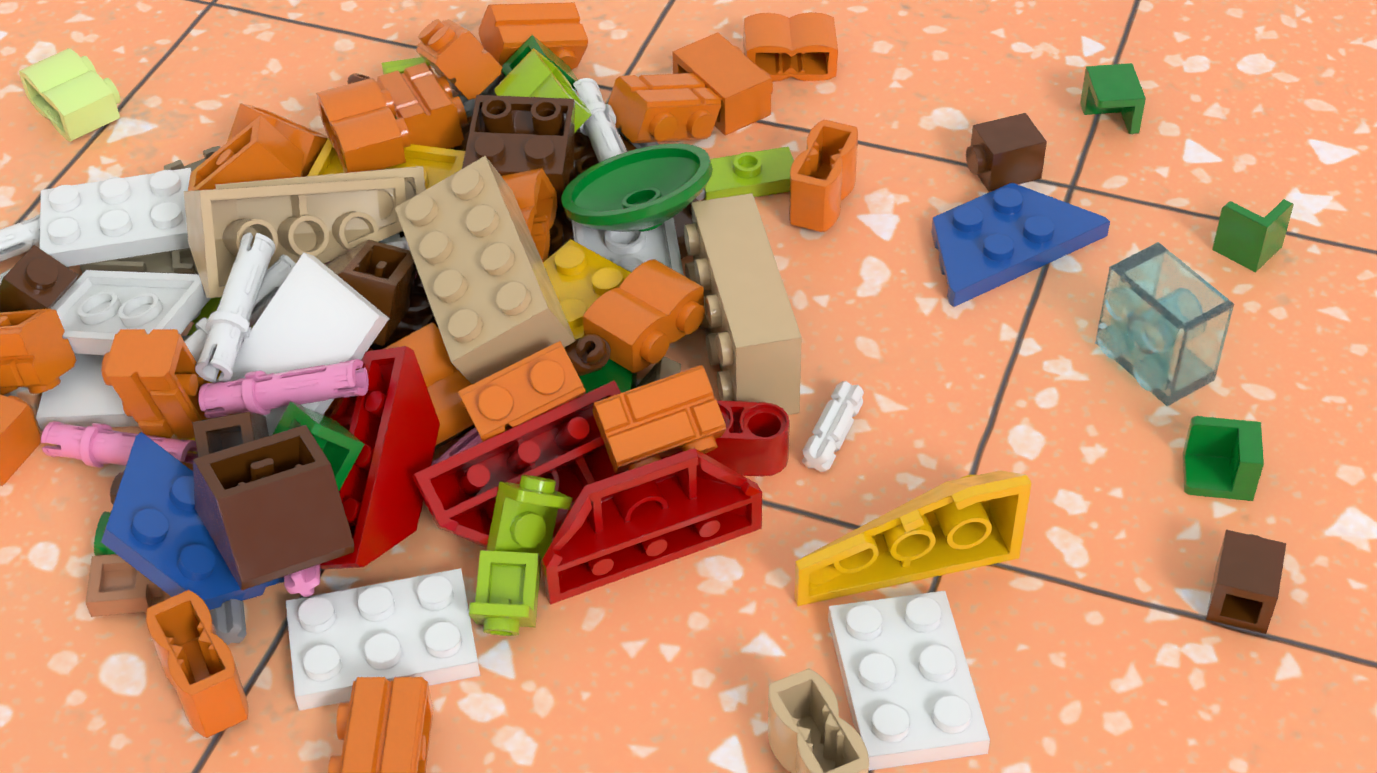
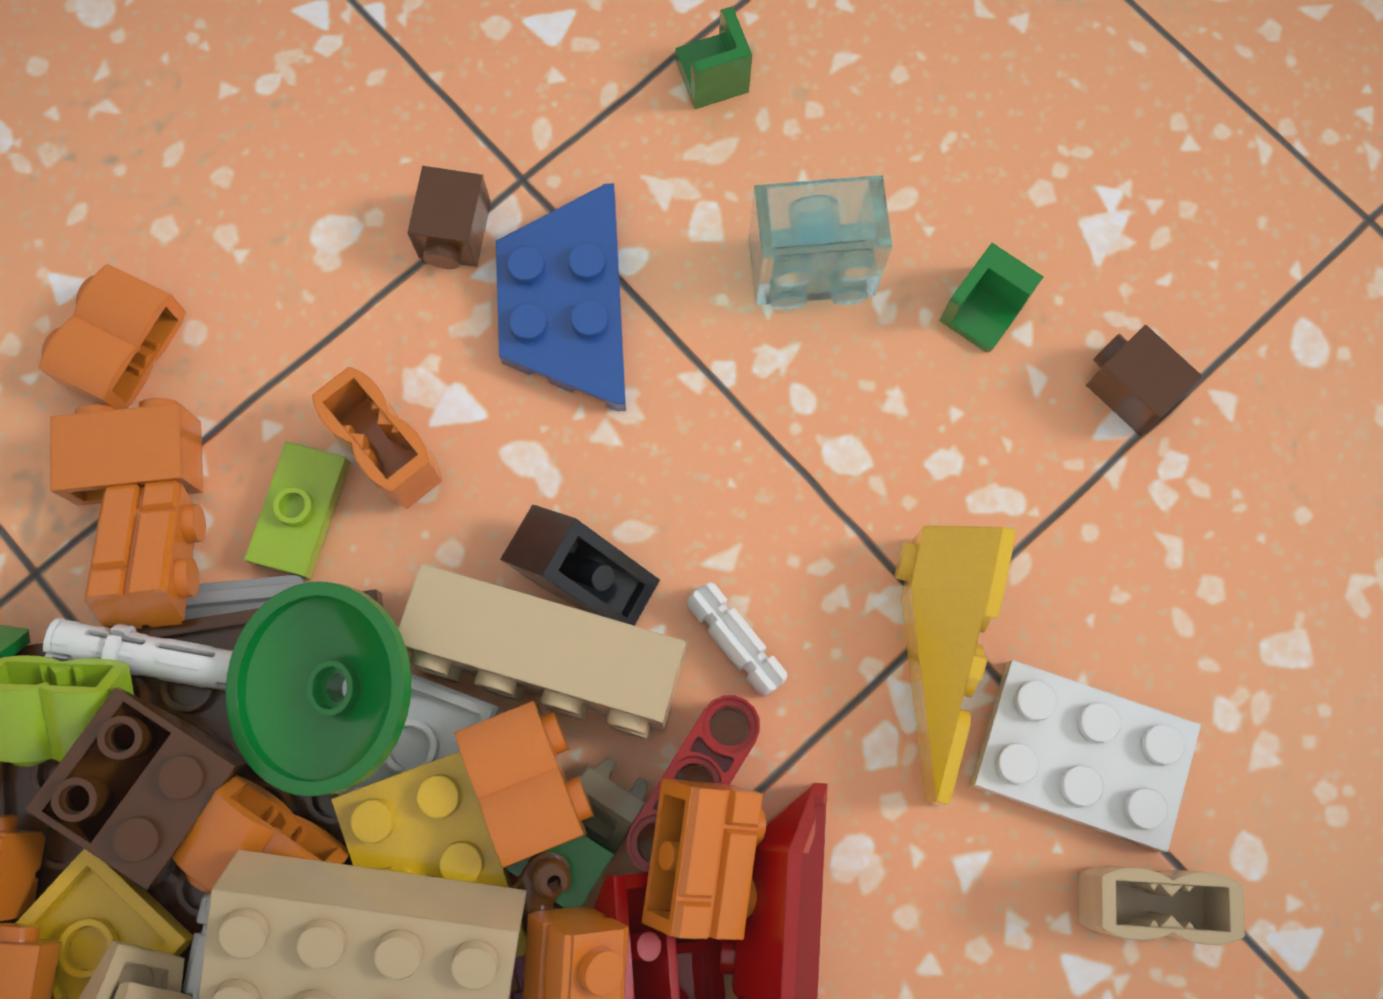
camera: 65 degrees left, 30 degrees up
green panel [1080,63,1146,134] -> none
none -> black slope [500,504,660,626]

